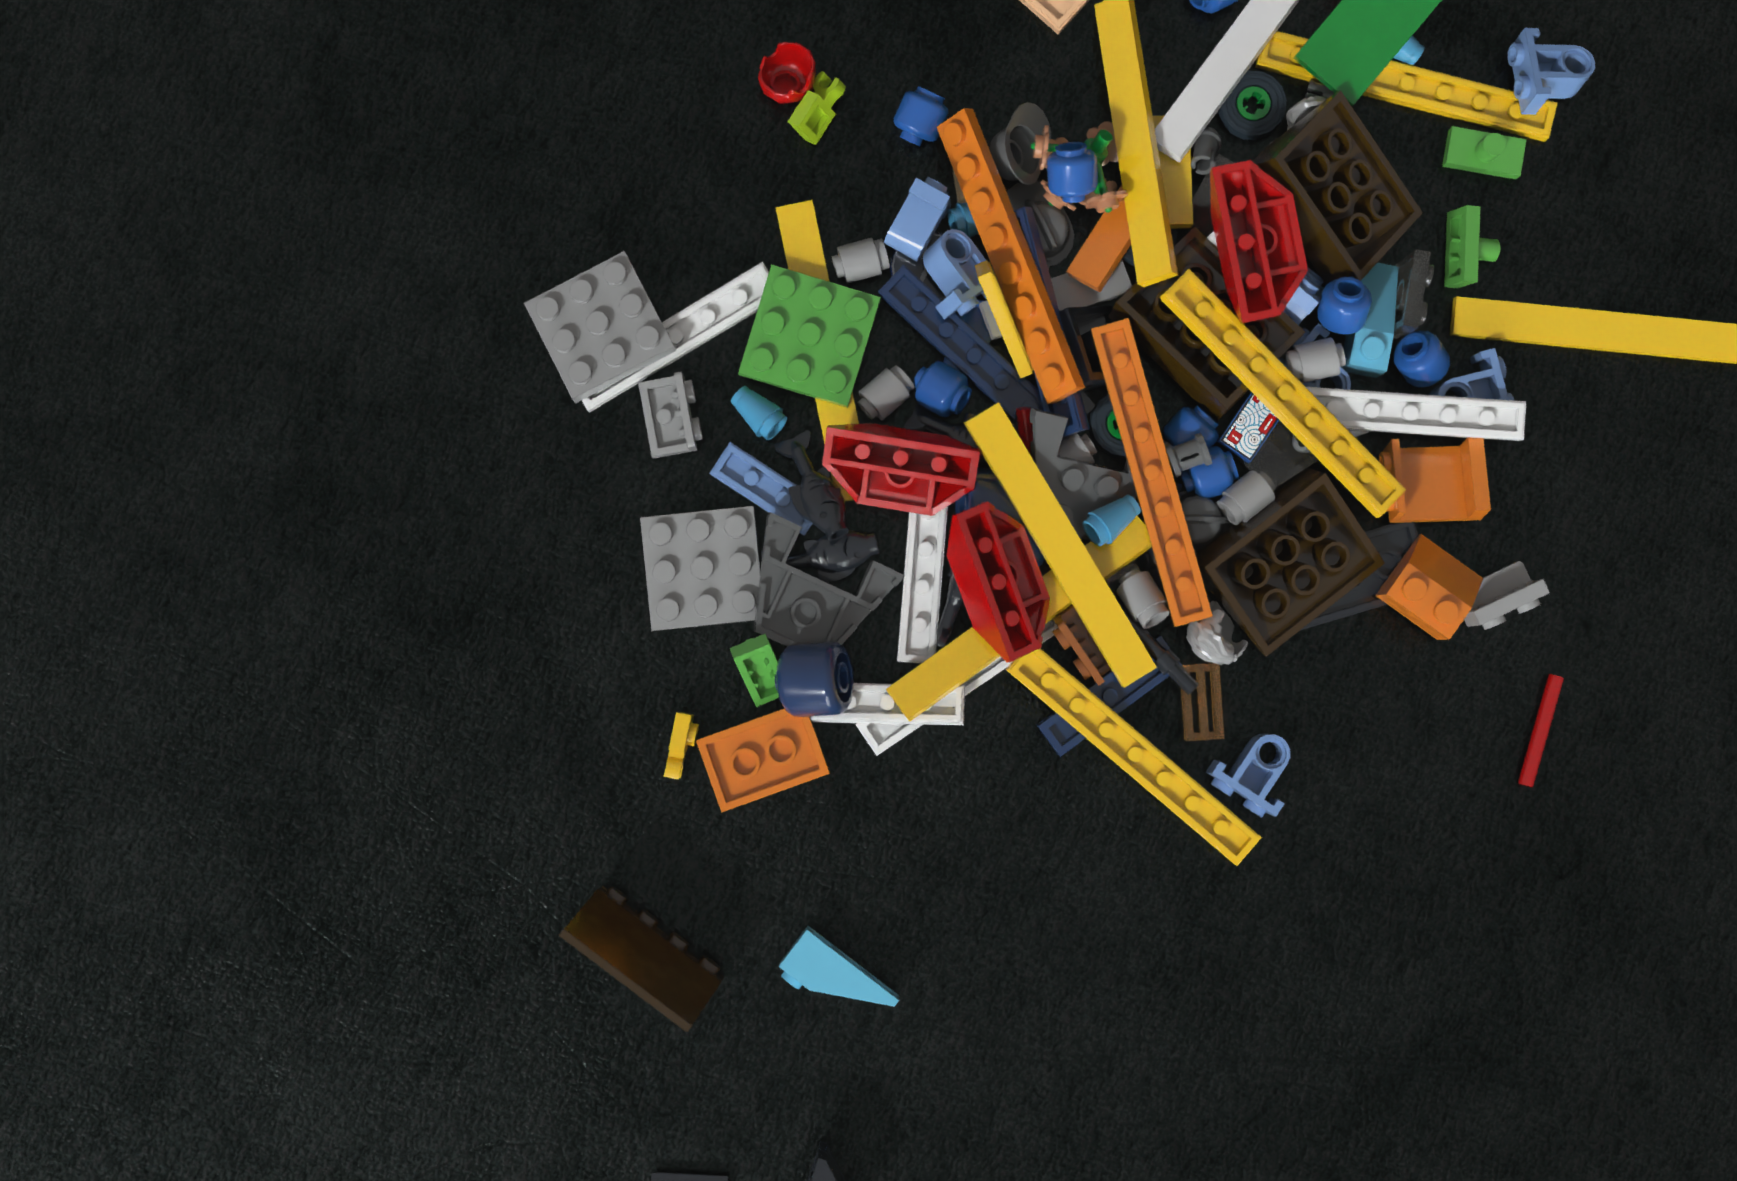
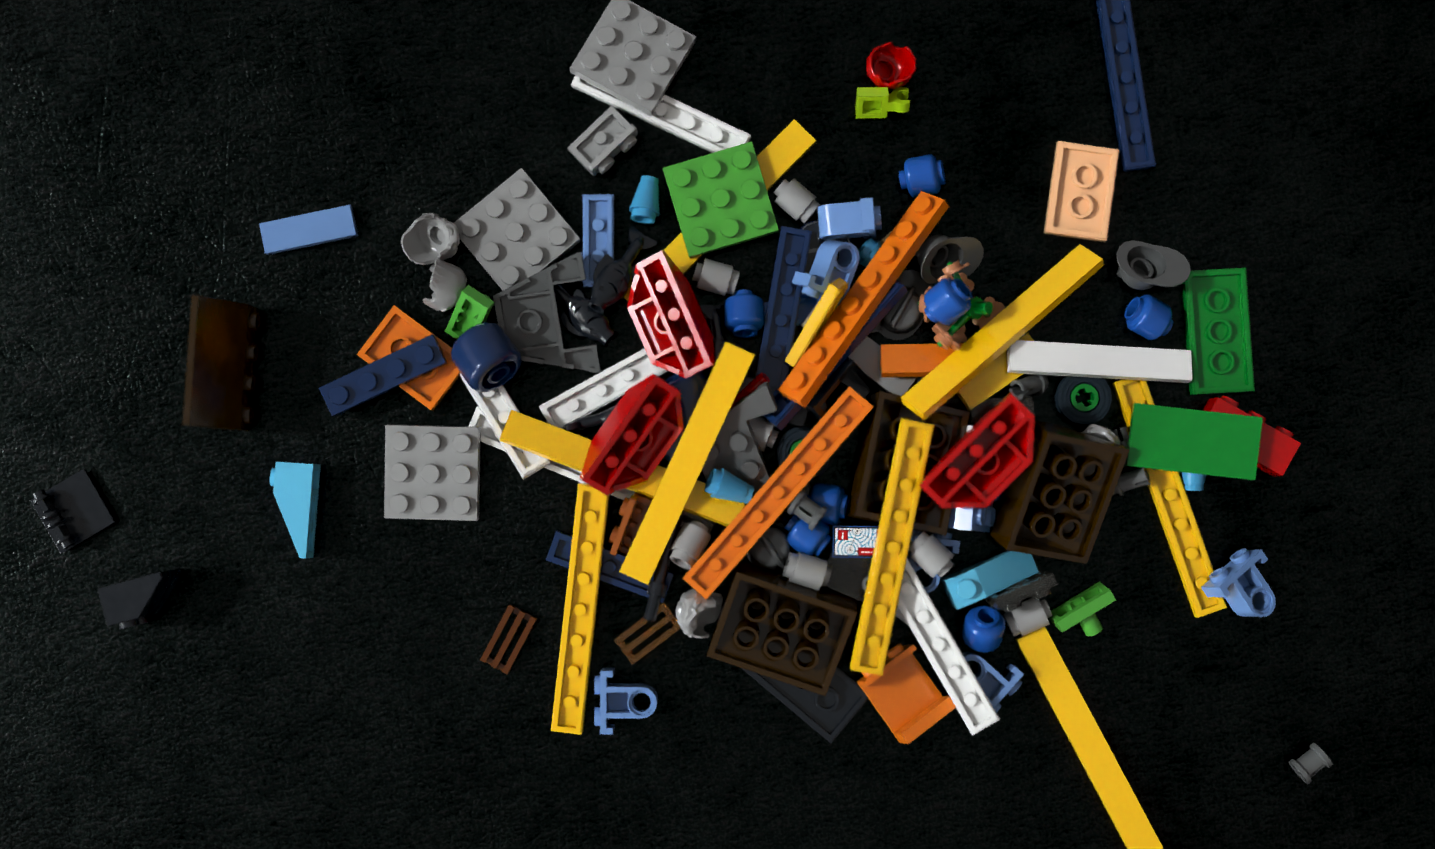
camera: 60 degrees right, 0 degrees up
yellow plate [664,712,699,779] -> none
blue head [1317,277,1372,335] -> none
orange slope [1375,534,1483,640] -> none
bright green tile [1442,126,1527,180] -> none
light grey bracket [1464,561,1550,630] -> none
none -> medium blue tile [259,205,358,255]
none -> dark blue plate [319,334,447,417]
none -> light grey plate [384,424,481,521]
none -> light grey hair [401,213,460,265]
none -> light grey hair [422,258,467,312]
none -> reddish brown tile [480,604,538,674]
none -> light grey brick [1003,596,1053,637]
none -> dark grey pin [1113,467,1150,496]

